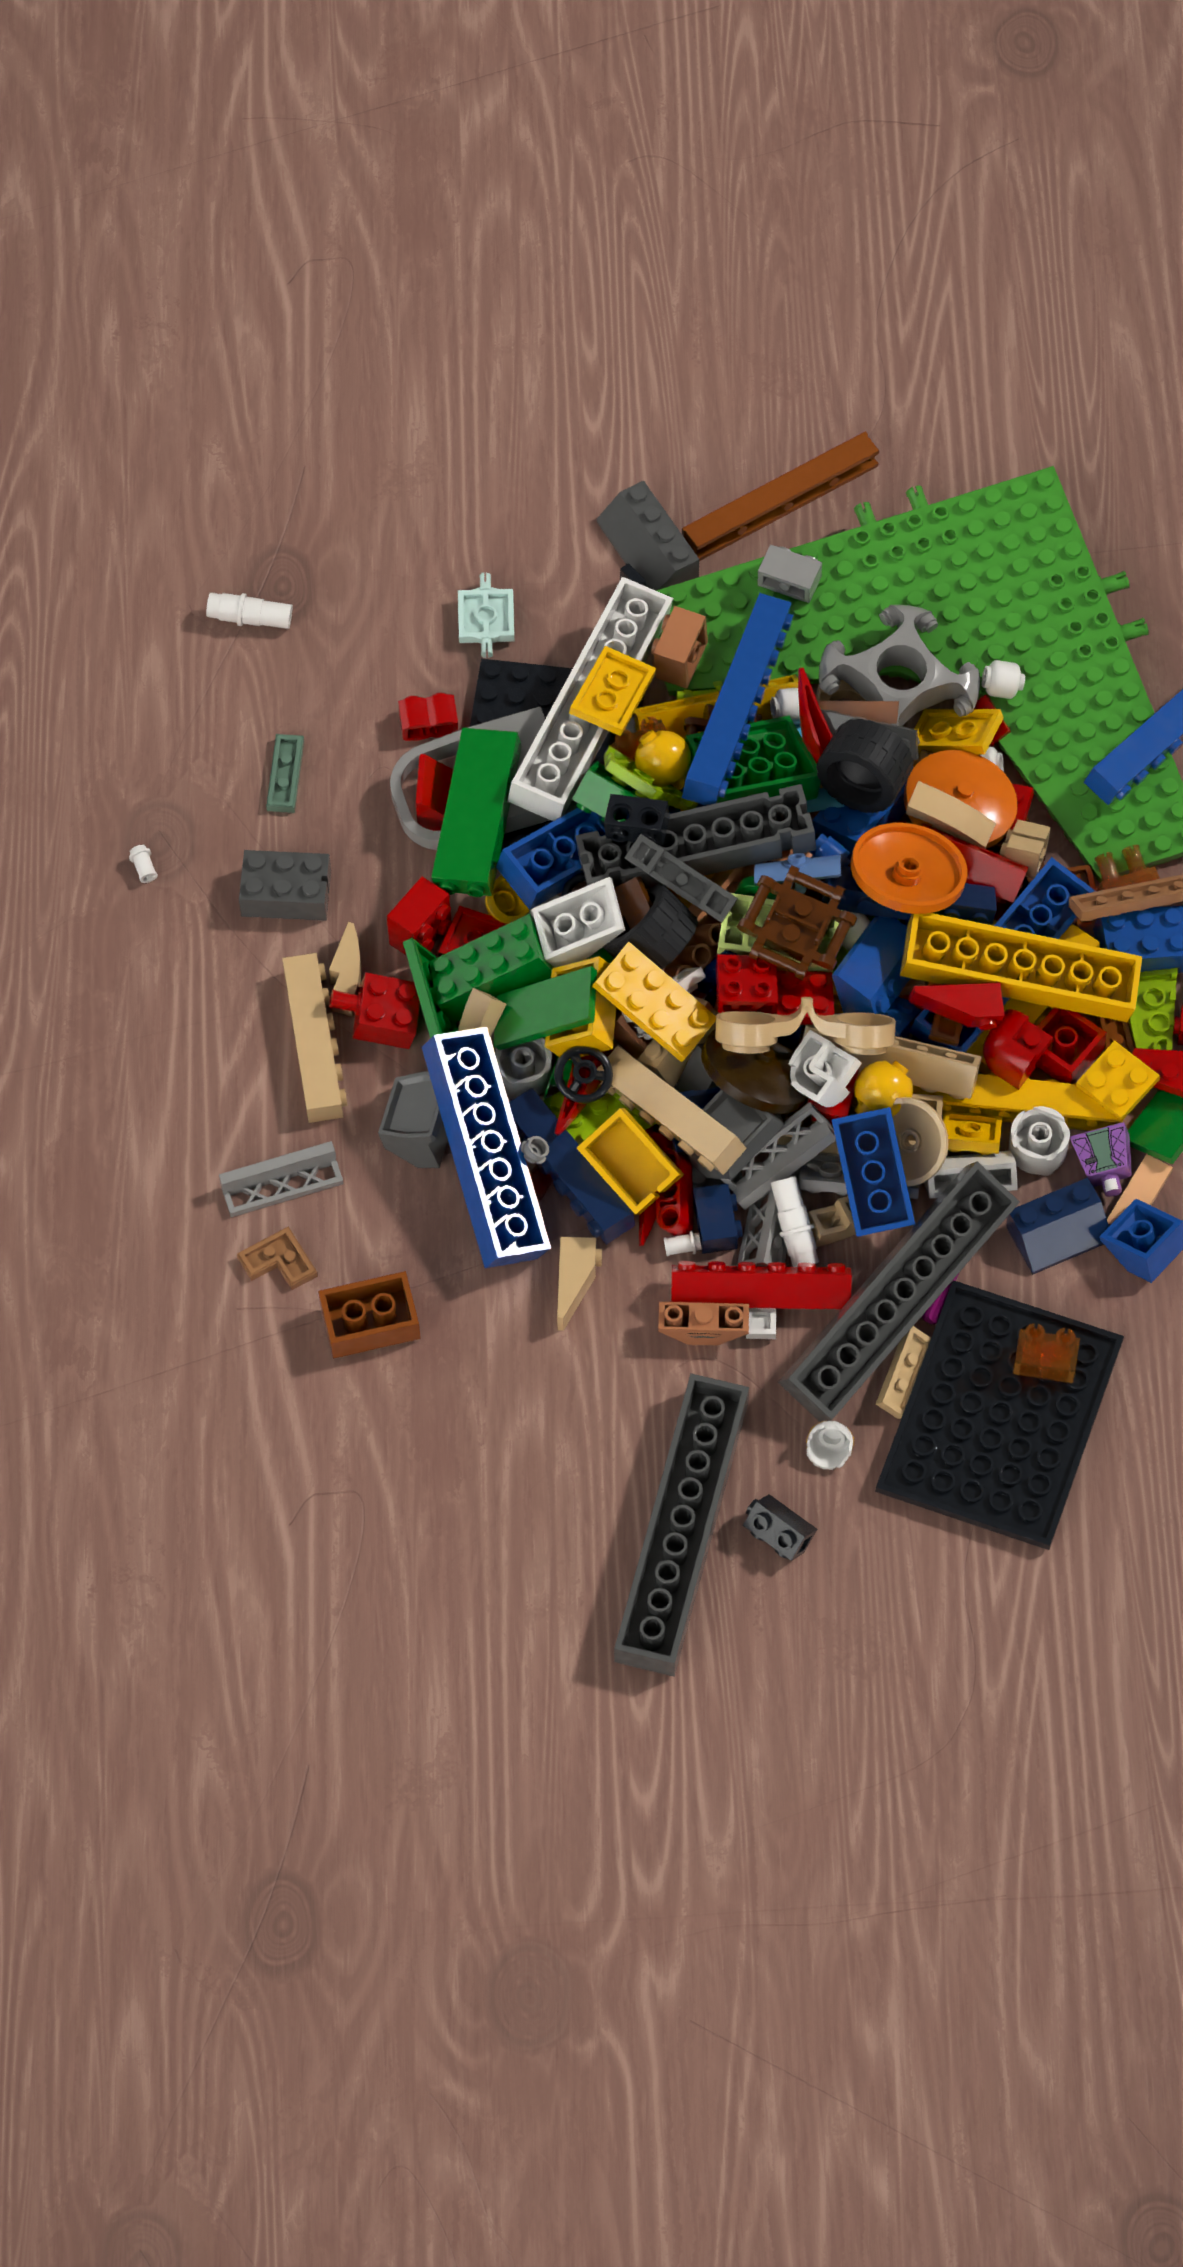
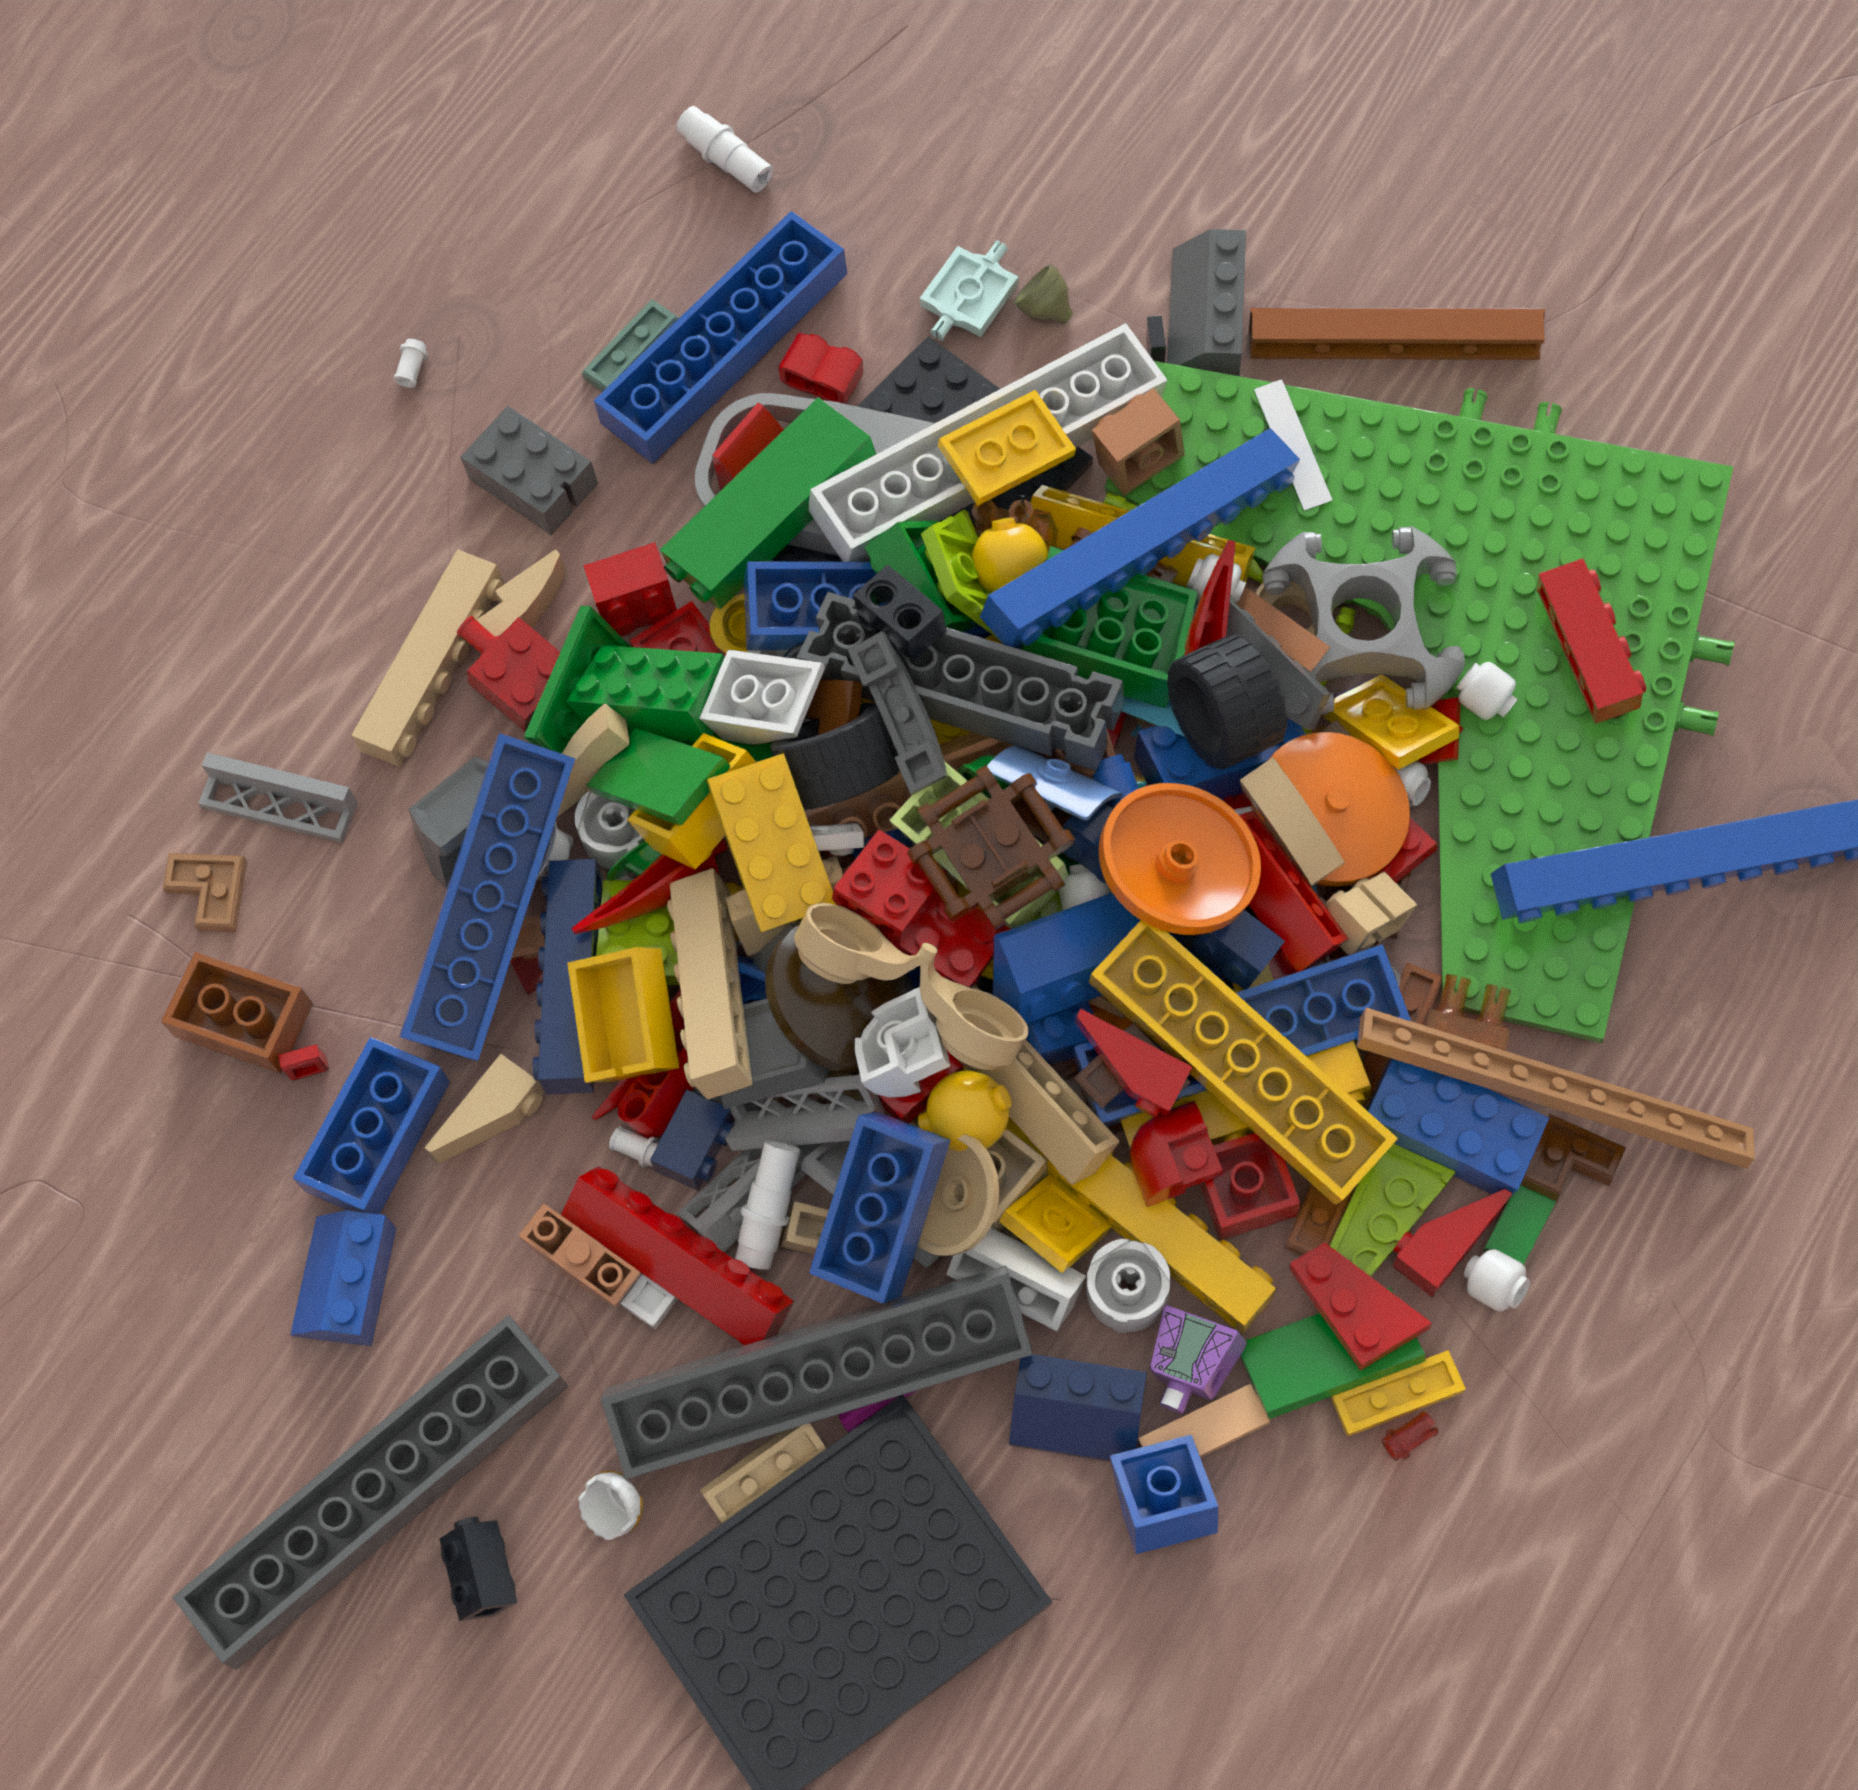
camera: 40 degrees right, 5 degrees up
light grey plate [521,1136,549,1164] -> none
black piece [554,1046,613,1103] -> none
light grey brick [758,544,822,603] -> none
clear orange brick [1013,1323,1080,1383] -> none
yellow plate [1076,1040,1160,1122] -> none
none -> red tile [278,1044,329,1081]
none -> blue slope [290,1210,396,1346]
none -> blue brick [293,1037,450,1214]
none -> blue brick [594,211,847,464]
none -> olive helmet [1014,264,1073,324]
none -> white sticker [1254,379,1332,510]
none -> red brick [1537,558,1646,724]

